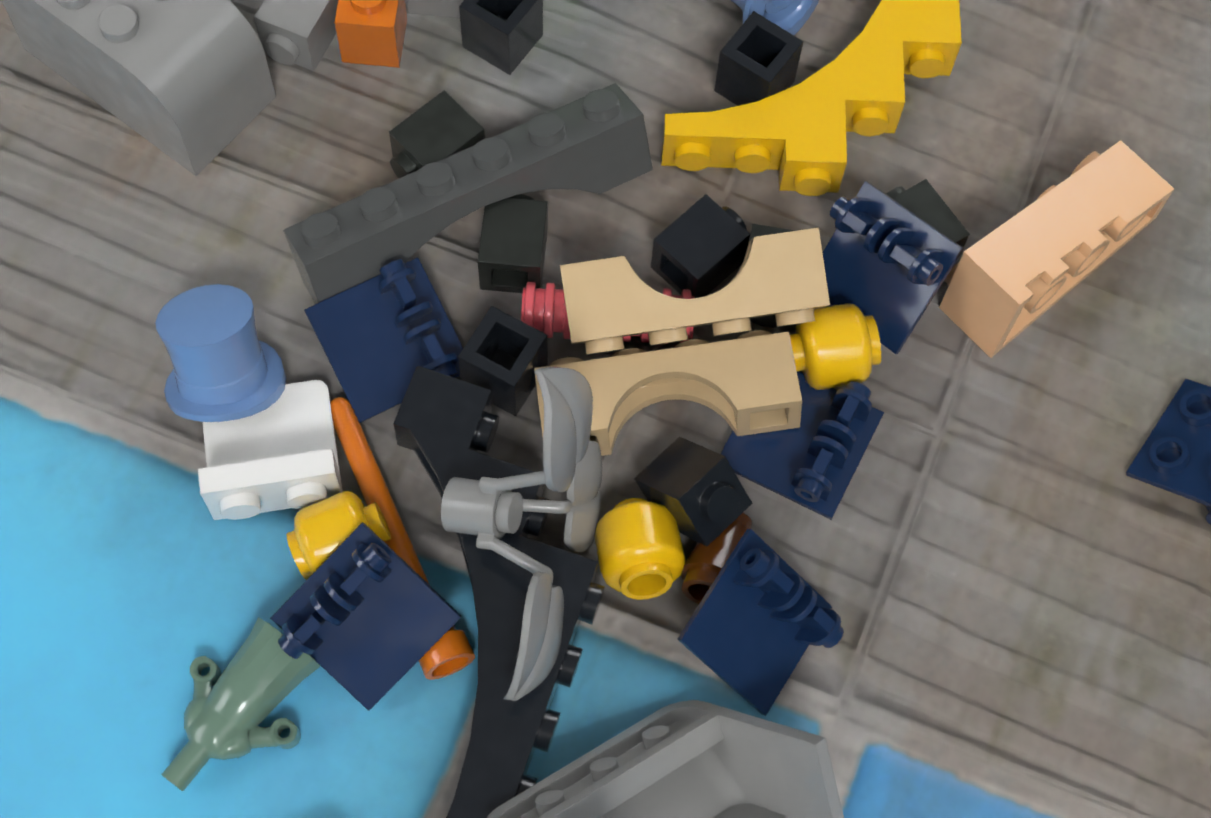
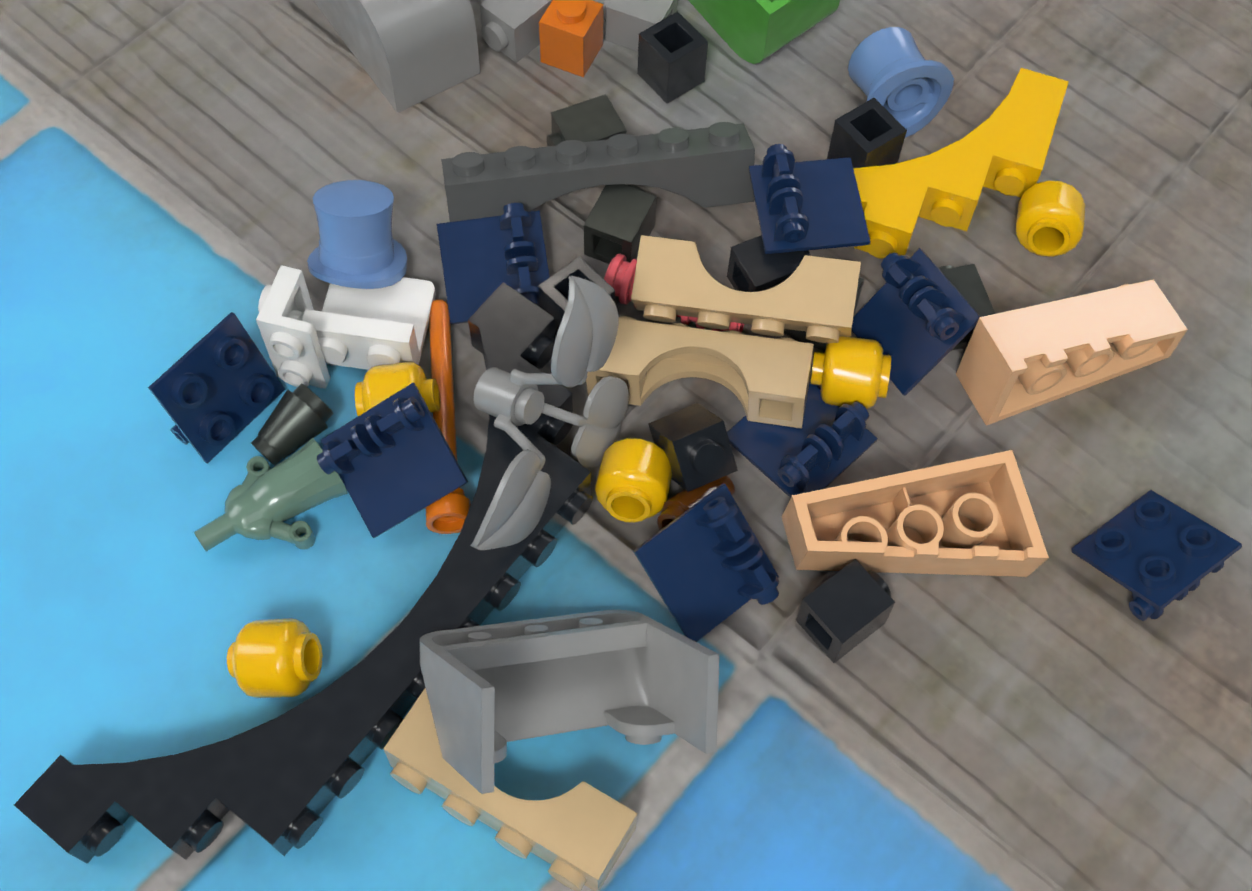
camera: 20 degrees right, 5 degrees down
none -> dark blue hinge [148,312,285,464]
none -> pearl dark grey cone [251,383,334,466]
none -> white bracket [256,265,330,389]
none -> dark blue hinge [749,144,870,254]
none -> light nougat wedge [781,450,1049,577]
none -> black brick [796,559,895,663]
none -> yellow head [1015,180,1085,257]

